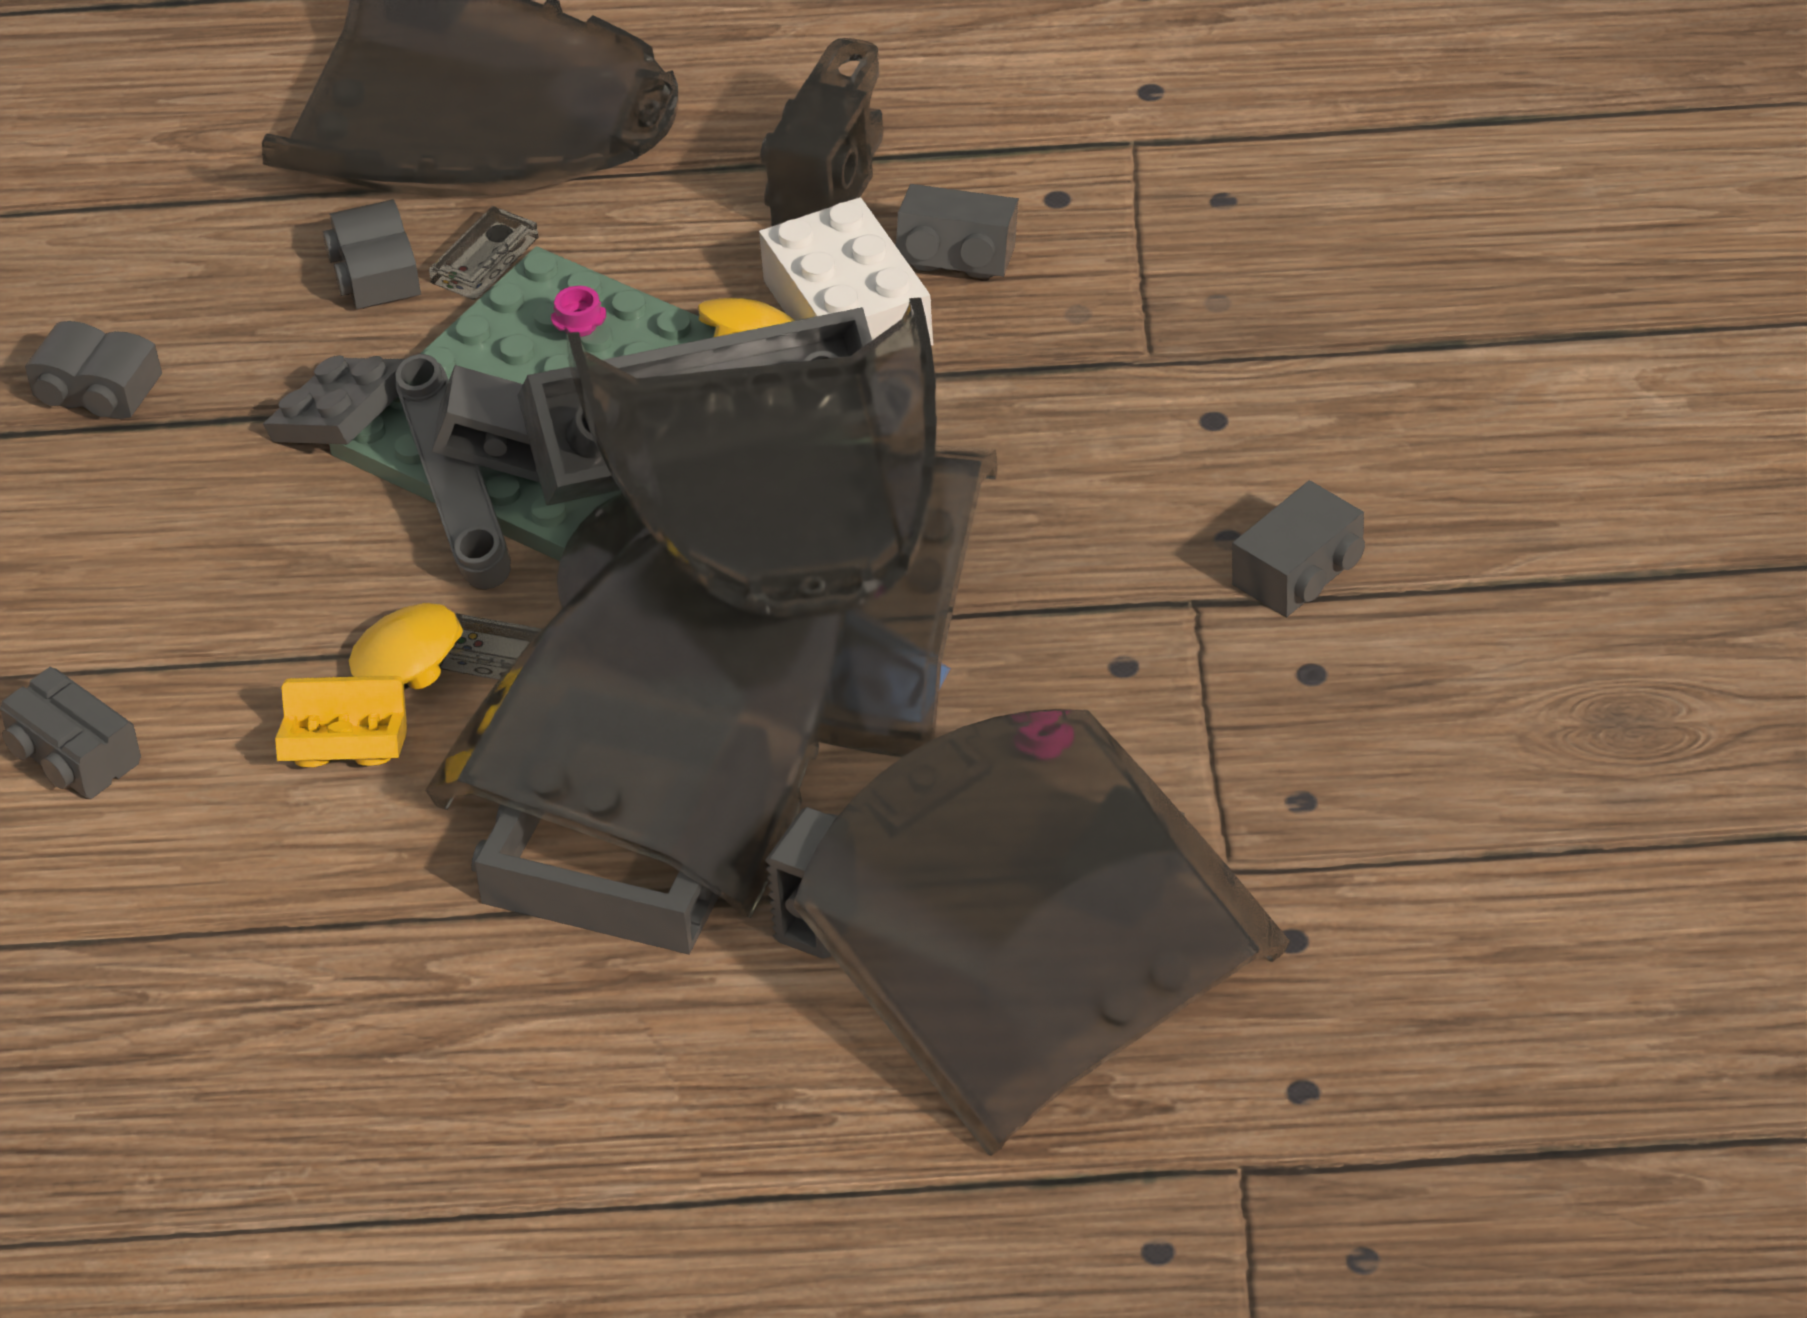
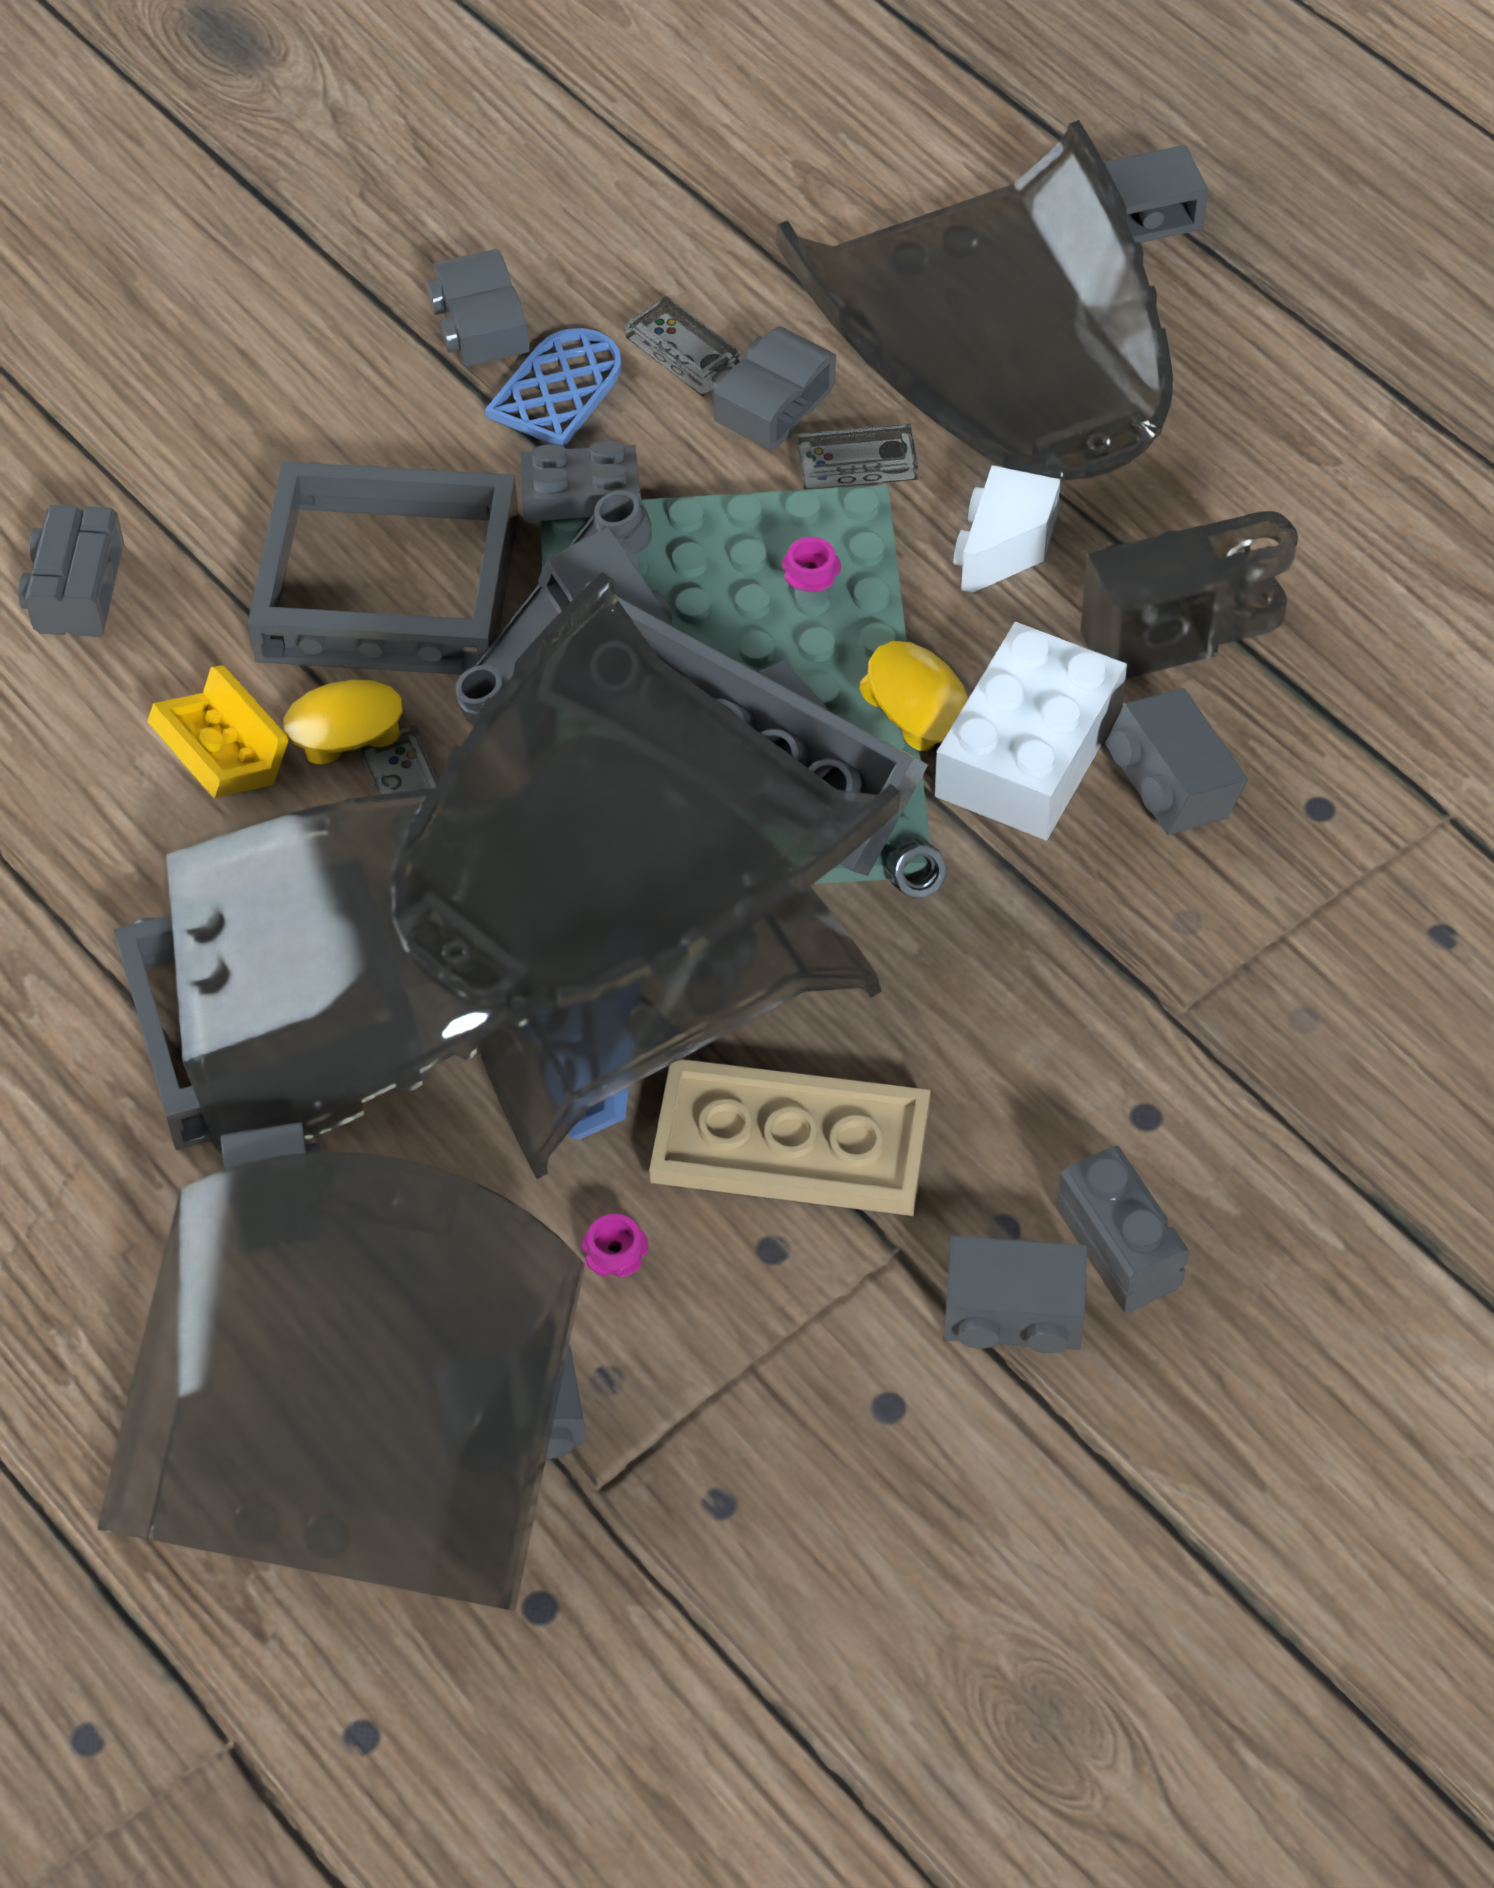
camera: 50 degrees right, 10 degrees up
none -> dark grey window [248,461,519,675]
none -> medium blue window [485,328,622,447]
none -> clear smoke tile [625,296,743,397]
none -> tan plate [649,1058,931,1216]
none -> white slope [953,465,1061,593]
none -> dark grey brick [1056,1146,1189,1312]

